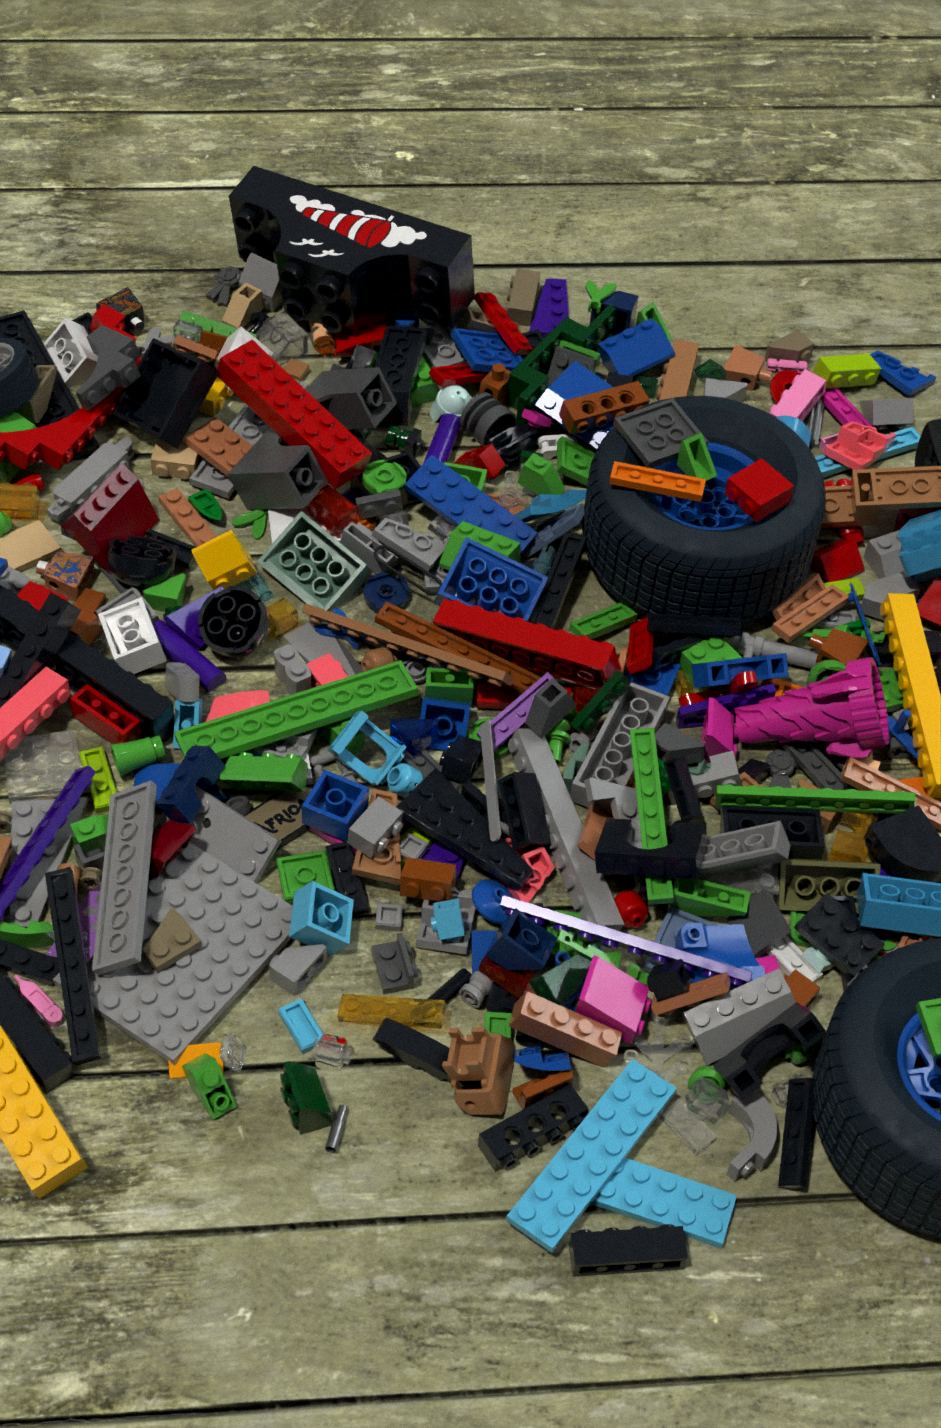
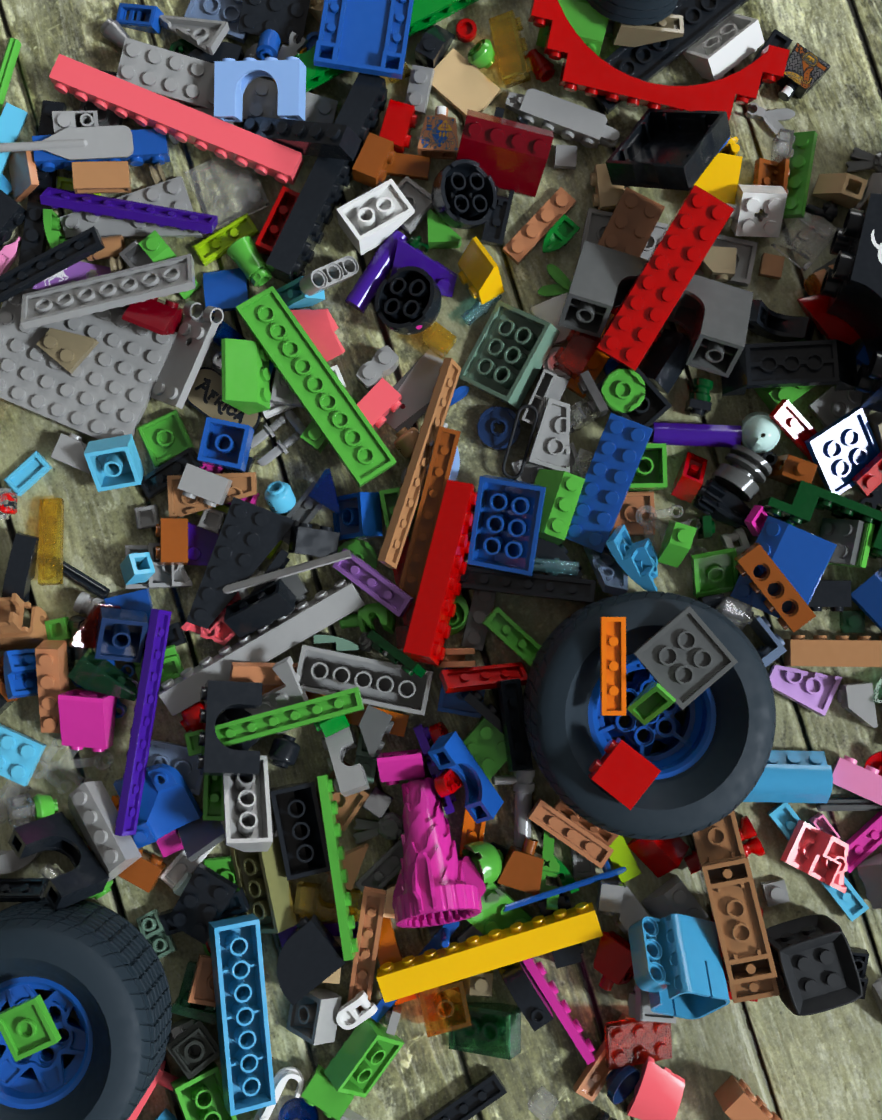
camera: 85 degrees right, 35 degrees up
dark grey arch [75,325,141,411] -> none
dark blue arch [156,746,225,823] -> none
nougat plate [171,335,217,364] -> none
medium azure panel [327,710,407,786] -> none
dark grey bracket [371,933,418,995] -> none
blue dish [472,879,515,924] -> none
dark grey slope [525,678,576,738] -> none
bright green piece [557,929,649,986] -> none
black brick [647,959,692,1001] -> none
nougat plate [651,972,731,1015] -> none
black piece [664,756,703,821] -> none
clear yellow slope [675,670,695,697] -> none

